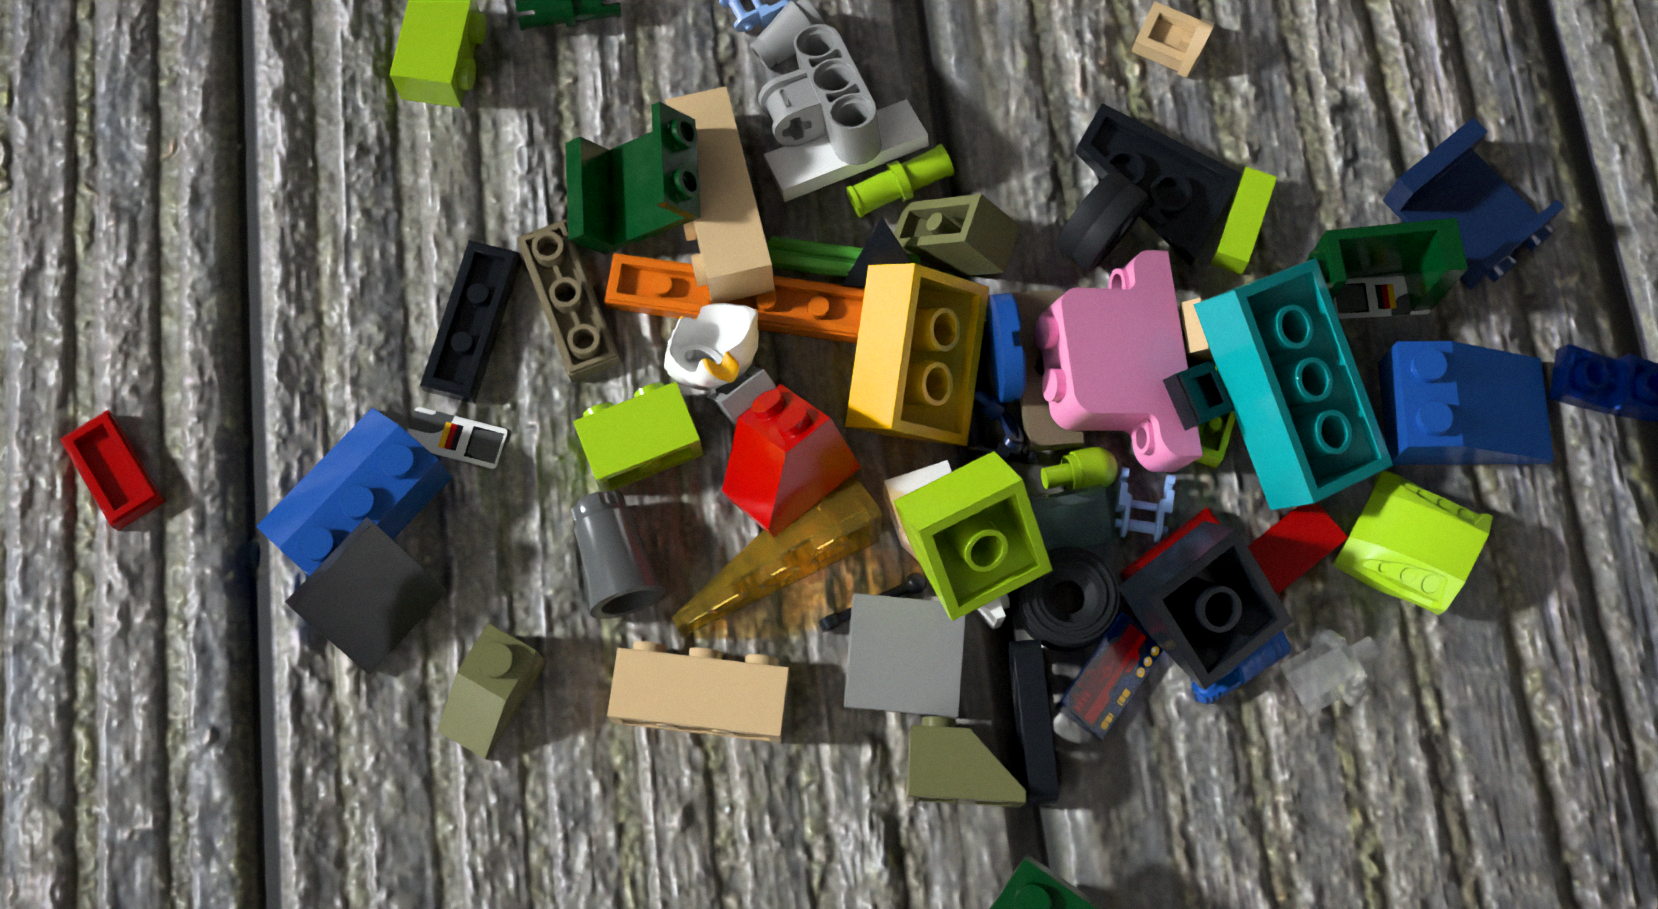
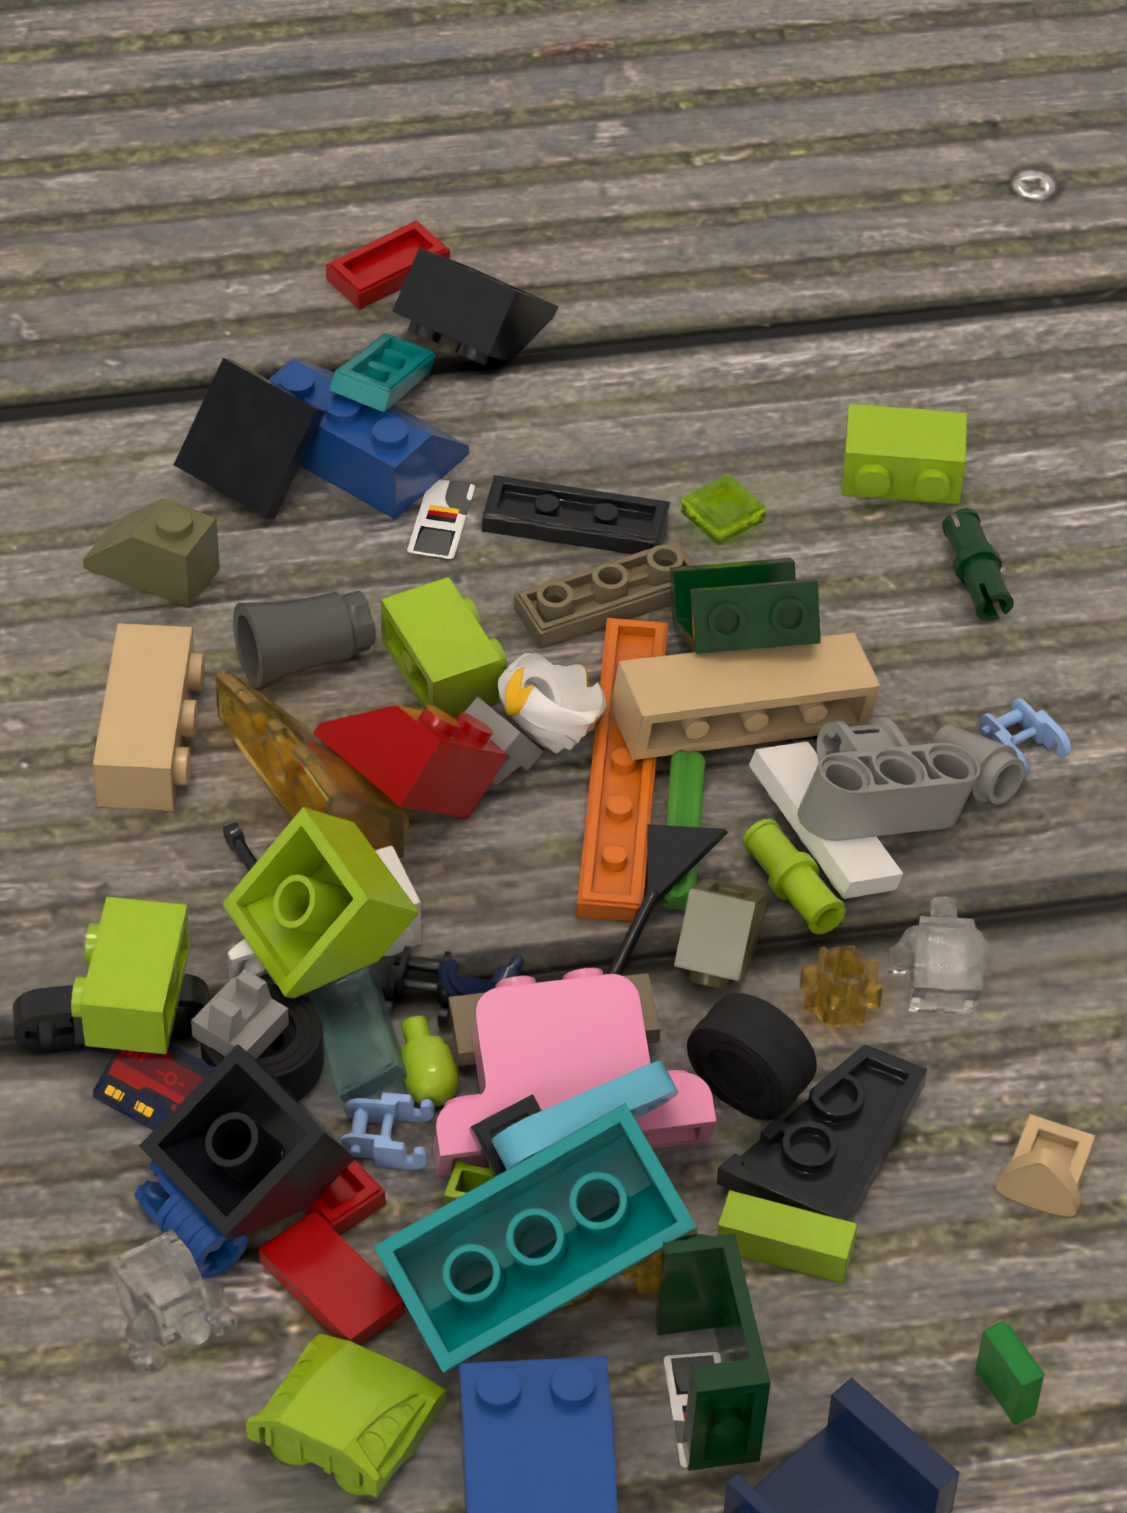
camera: 85 degrees right, 25 degrees down
light grey tile [843,593,965,718] -> none
yellow slope [845,263,989,446] -> none
olive slope [906,716,1026,808] -> none
blue tile [987,293,1026,403] -> none
none -> lime brick [71,896,191,1054]
none -> light grey tile [191,969,289,1059]
none -> teal tile [329,333,436,412]
none -> black slope [392,247,559,365]
none -> medium azure beam [491,1061,679,1170]
none -> clear neon green tile [681,473,766,547]
none -> clear yellow gear [799,945,884,1028]
none -> clear piece [888,897,992,1015]
none -> green tile [975,1321,1044,1425]

